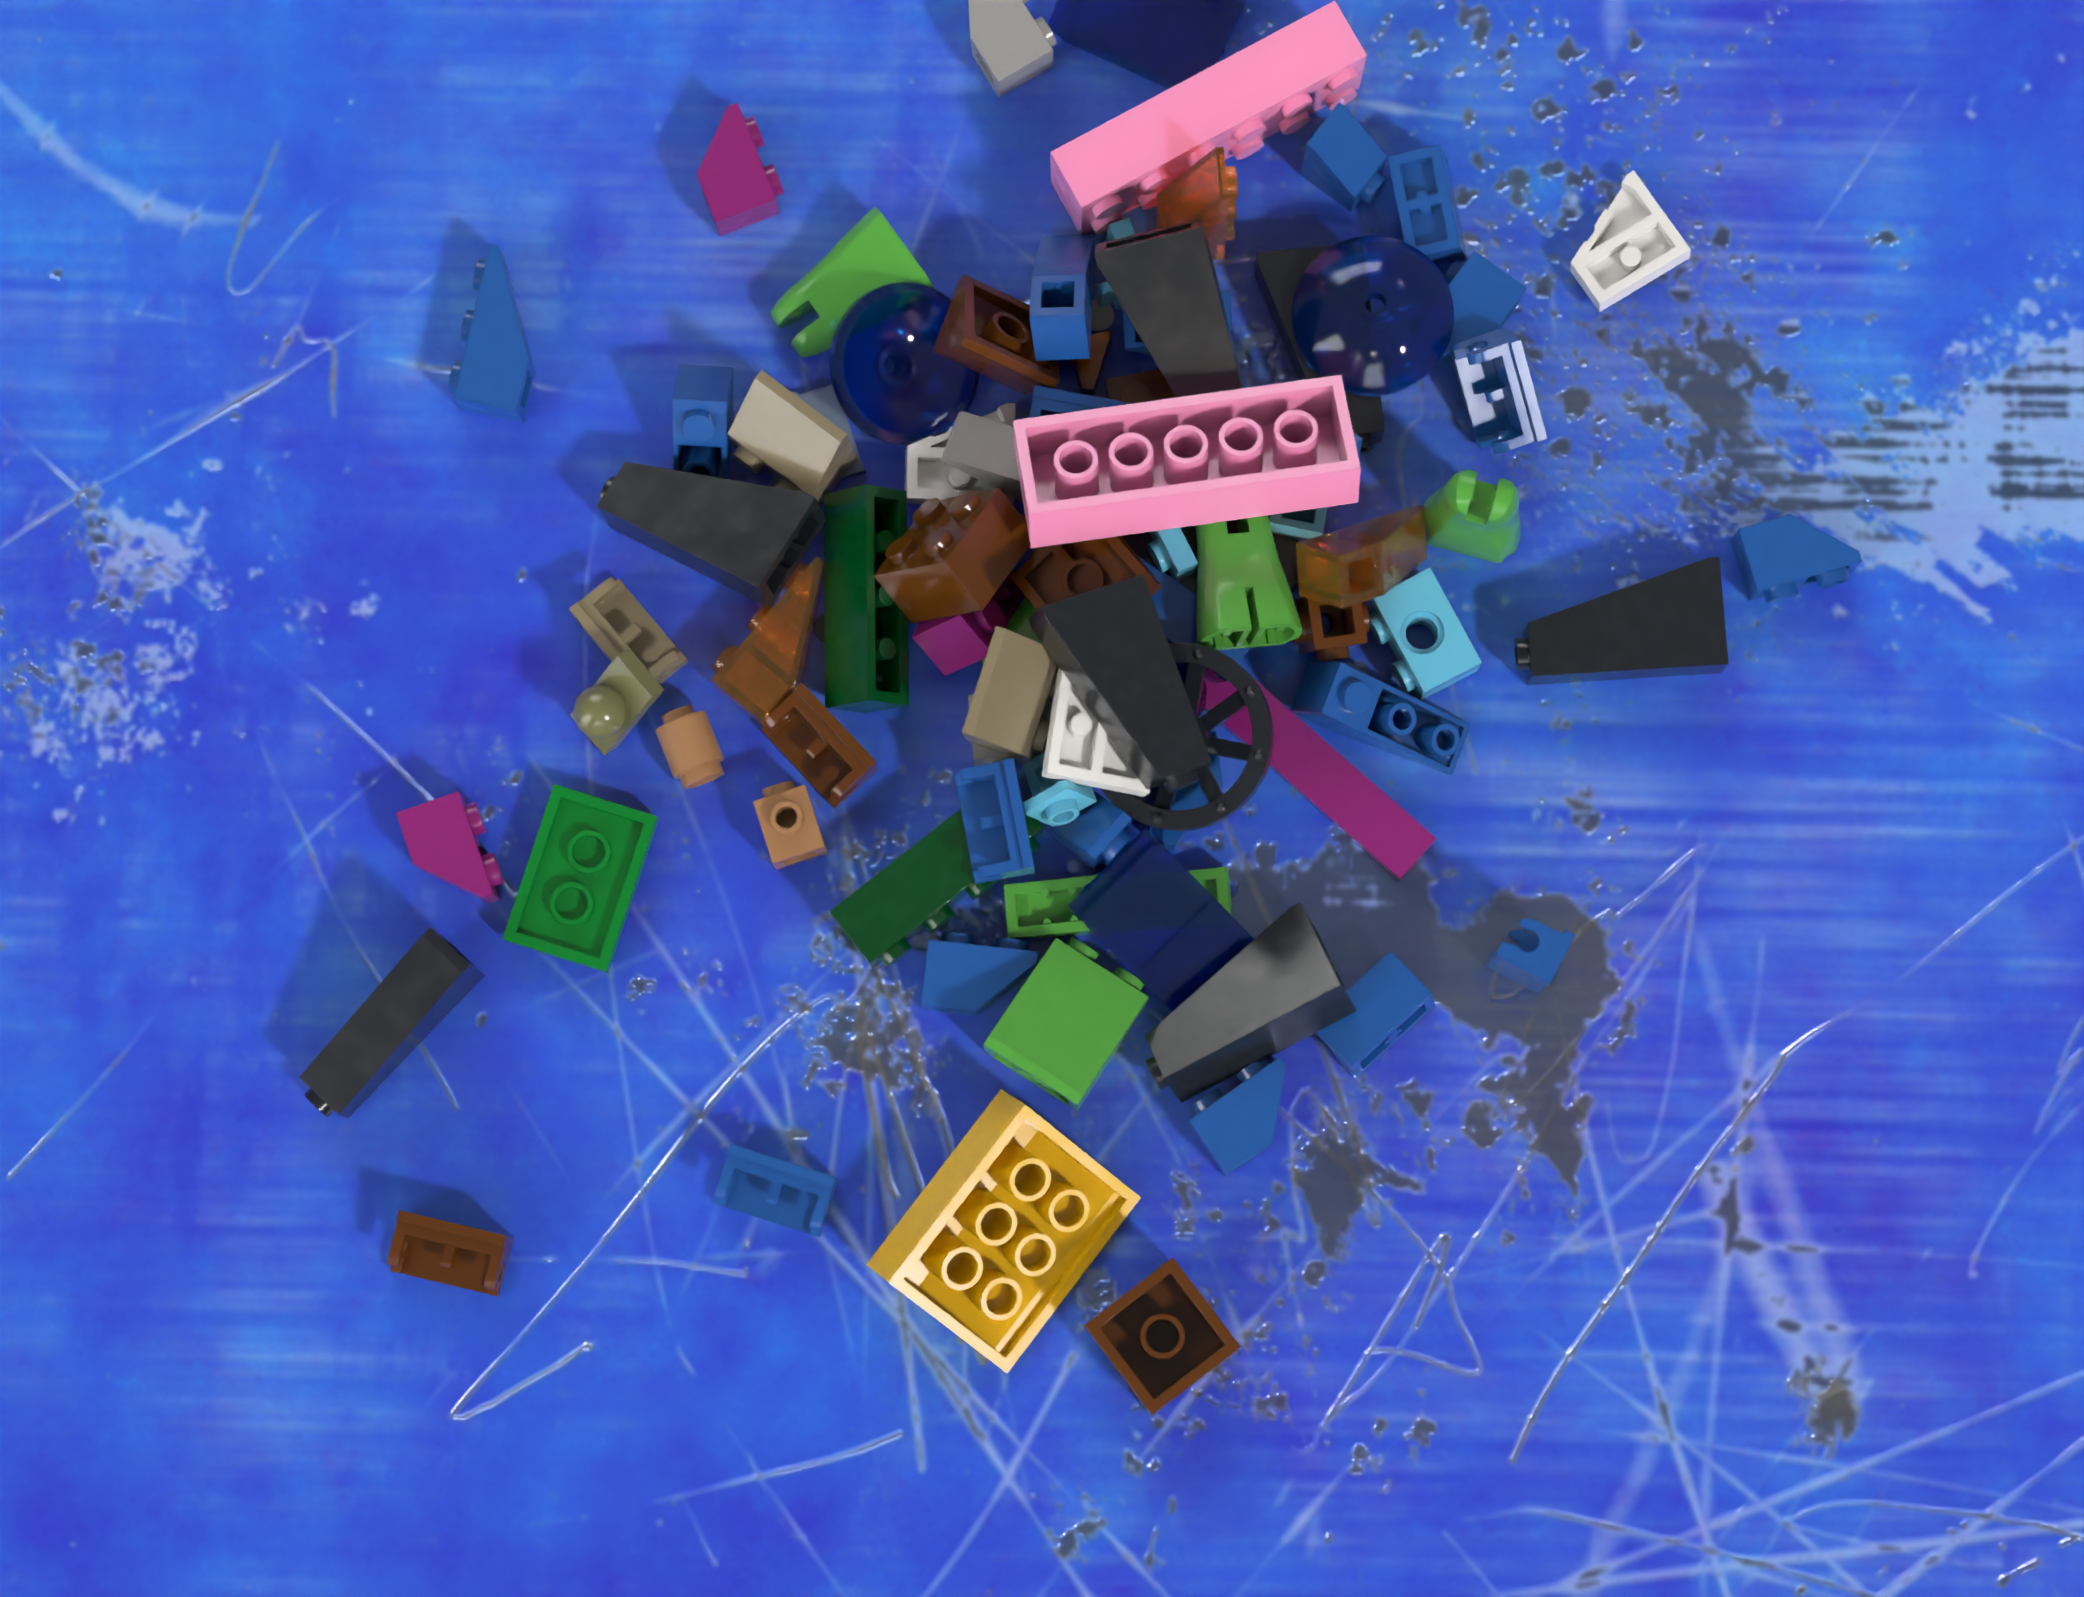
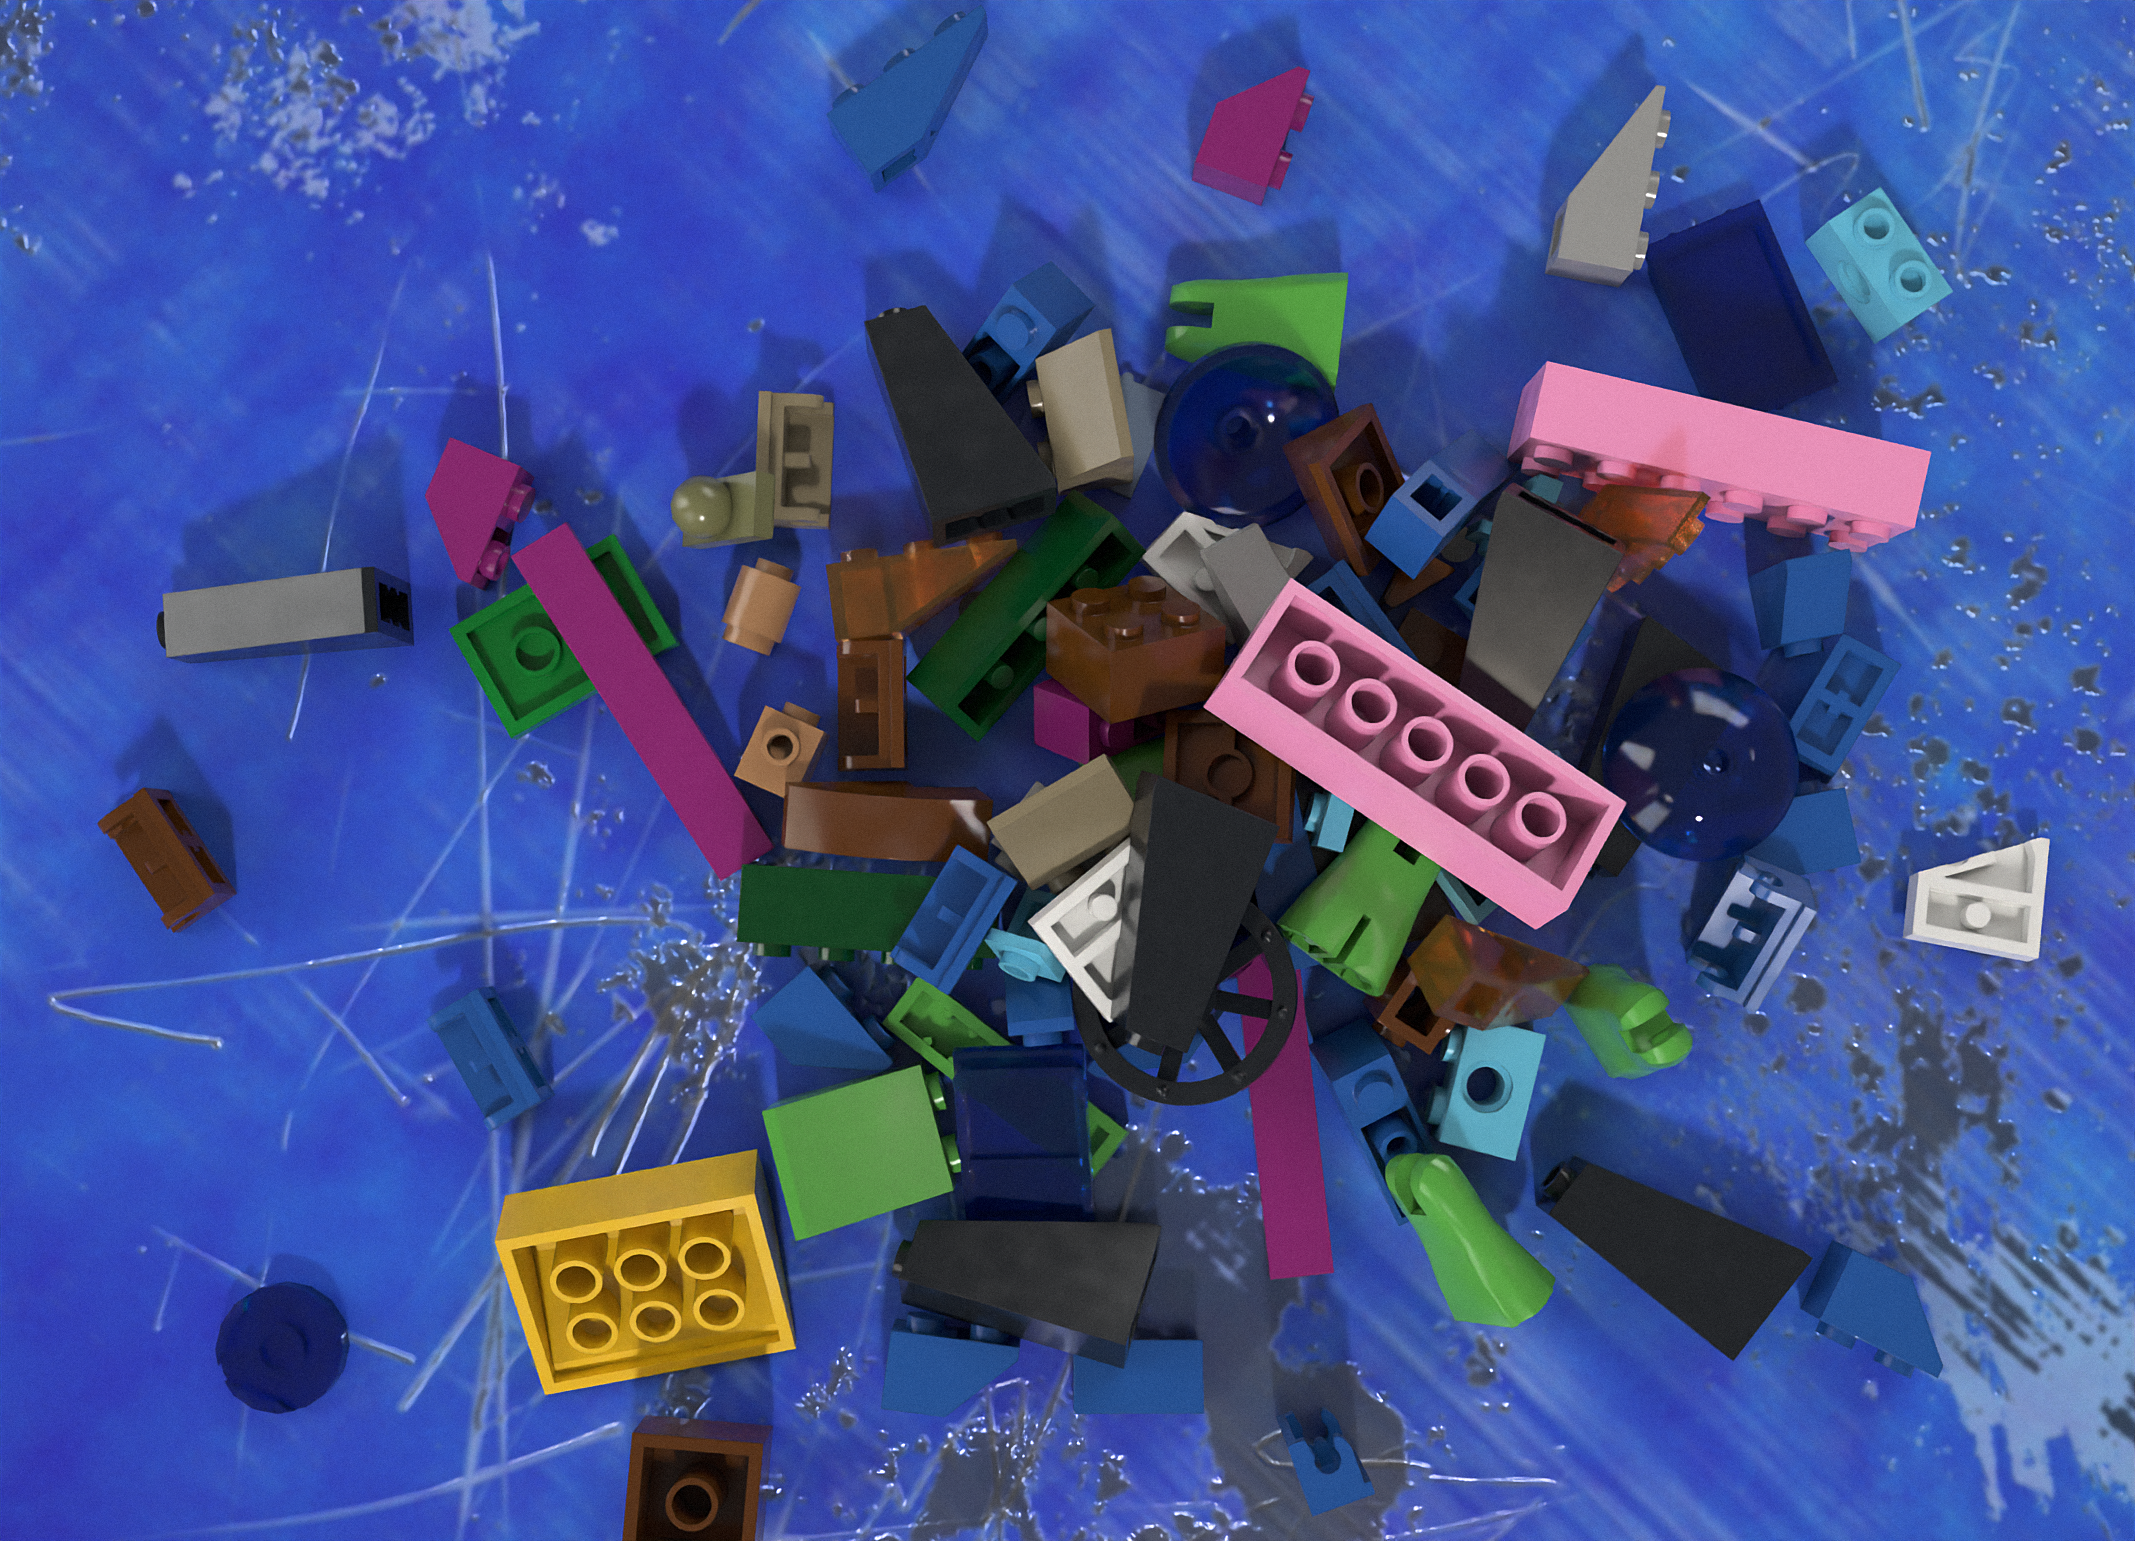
camera: 40 degrees right, 5 degrees up
none -> clear blue tile [215,1281,350,1414]
none -> magenta tile [510,522,775,881]
none -> reddish brown slope [781,781,993,862]
none -> bright green piece [1385,1153,1555,1328]

